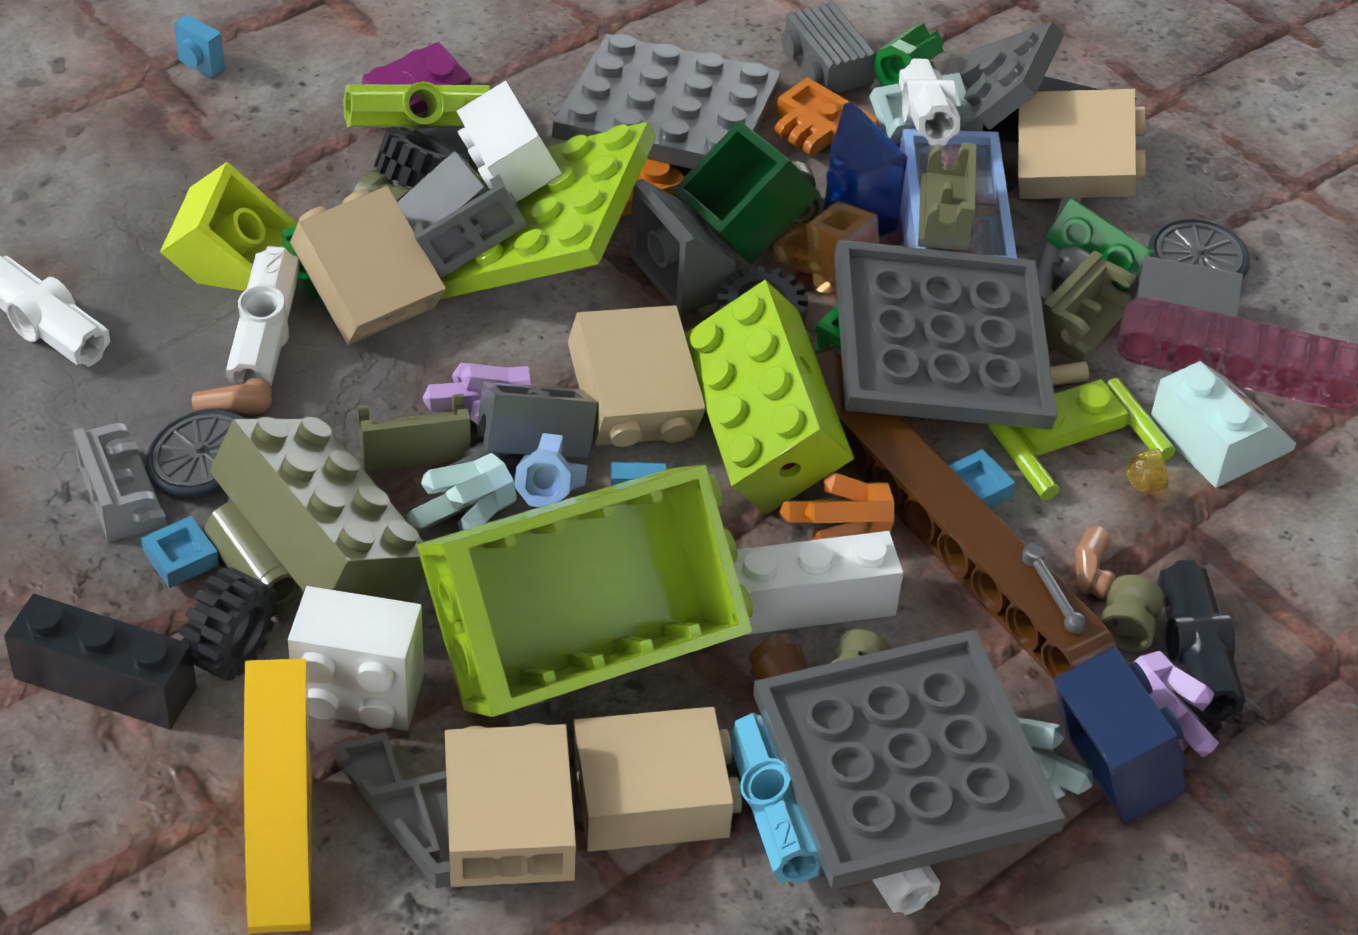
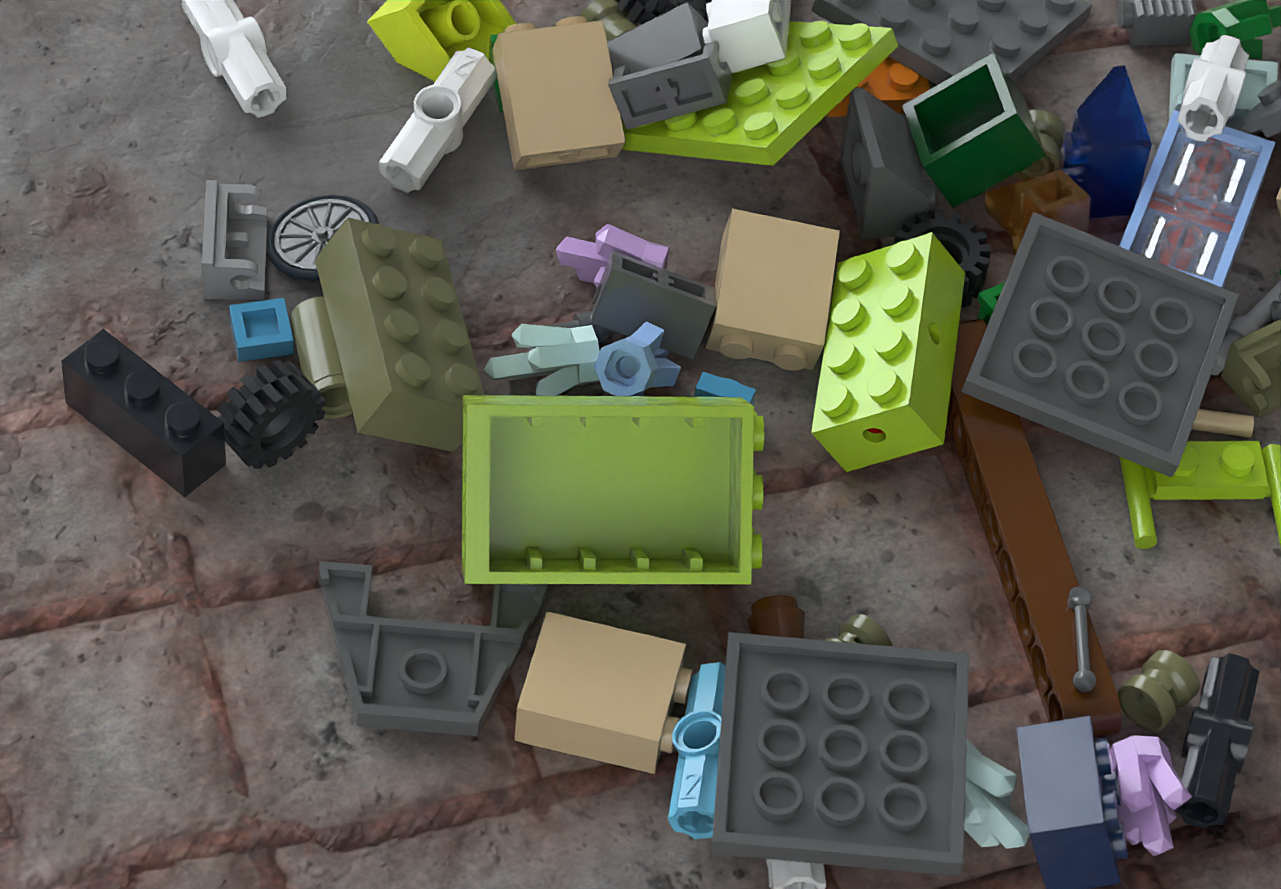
camera: 20 degrees right, 5 degrees up
nougat arm [192,378,273,416] -> none
yellow slope [244,658,312,934] -> none
white brick [288,586,424,731] -> none
olive hinge [357,393,470,472] -> none
tan brick [445,723,576,887] -> none
white brick [733,531,903,635] -> none
orange hinge [774,77,879,156] -> none
orange rock [780,472,894,540] -> none
olive hinge [918,143,976,251] -> none
dark azure plate [948,449,1015,508] -> none
nougat arm [1075,526,1115,600] -> none
clear yellow hinge [1126,448,1168,492] -> none

